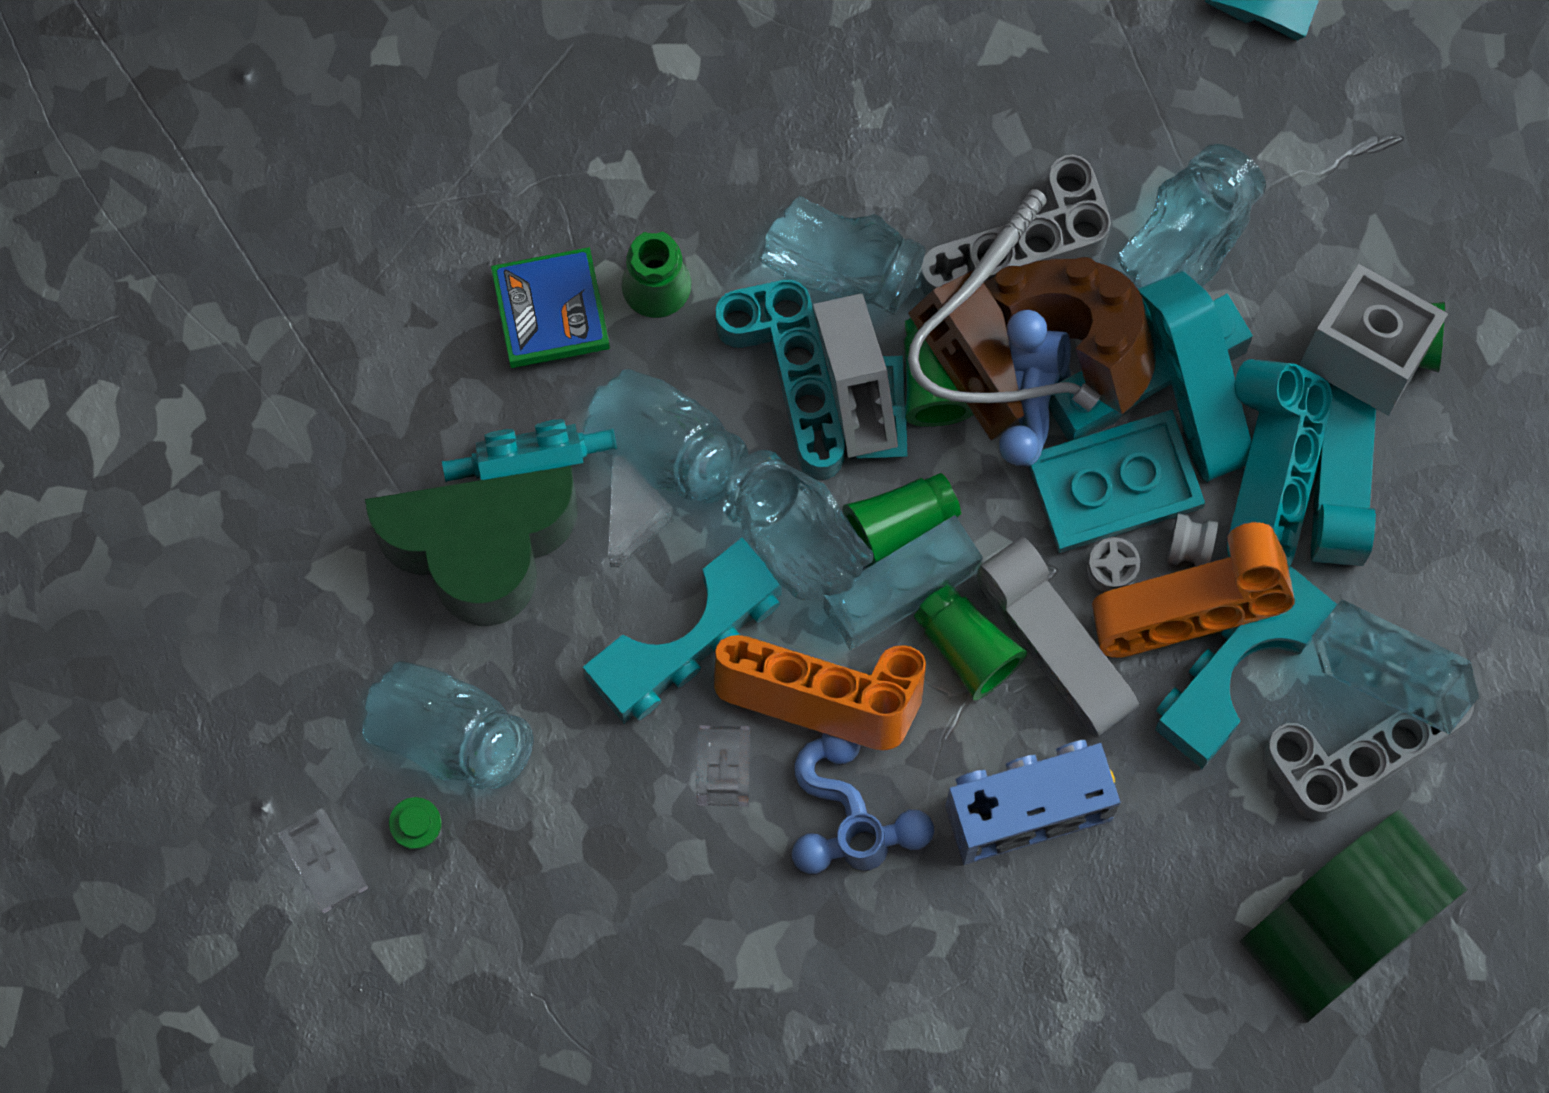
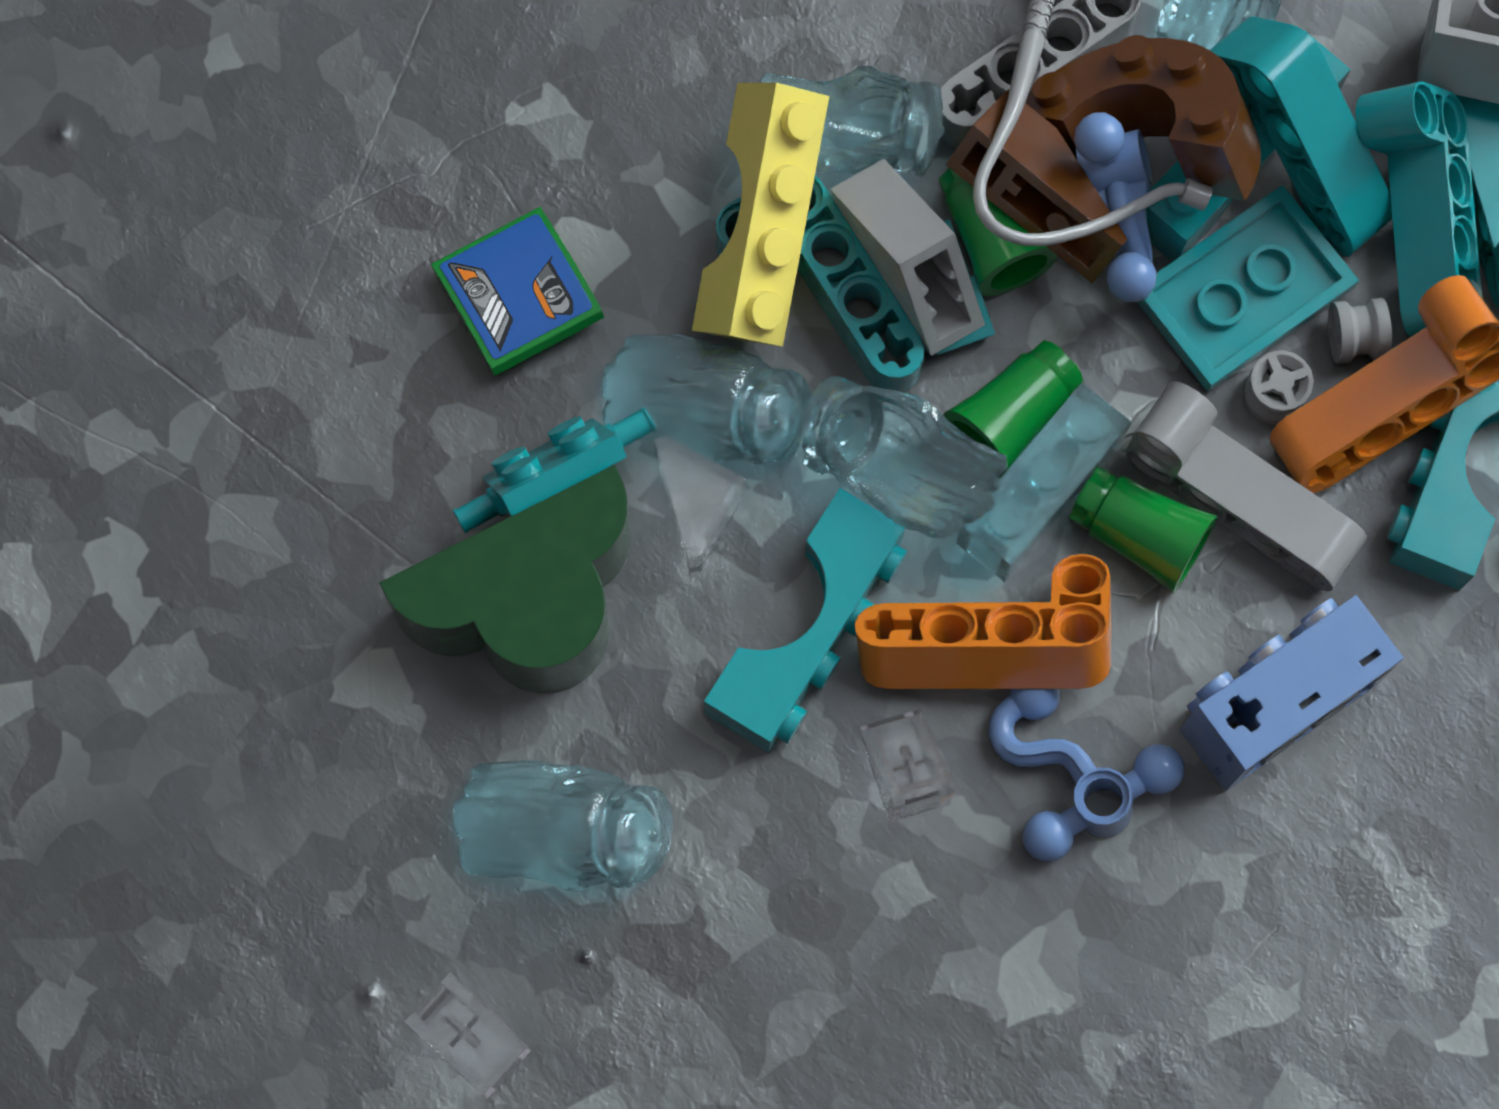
camera: 20 degrees left, 0 degrees up
green plate [389,797,442,850] -> none
green plant [621,231,691,318] -> none
none -> light yellow arch [692,83,830,347]

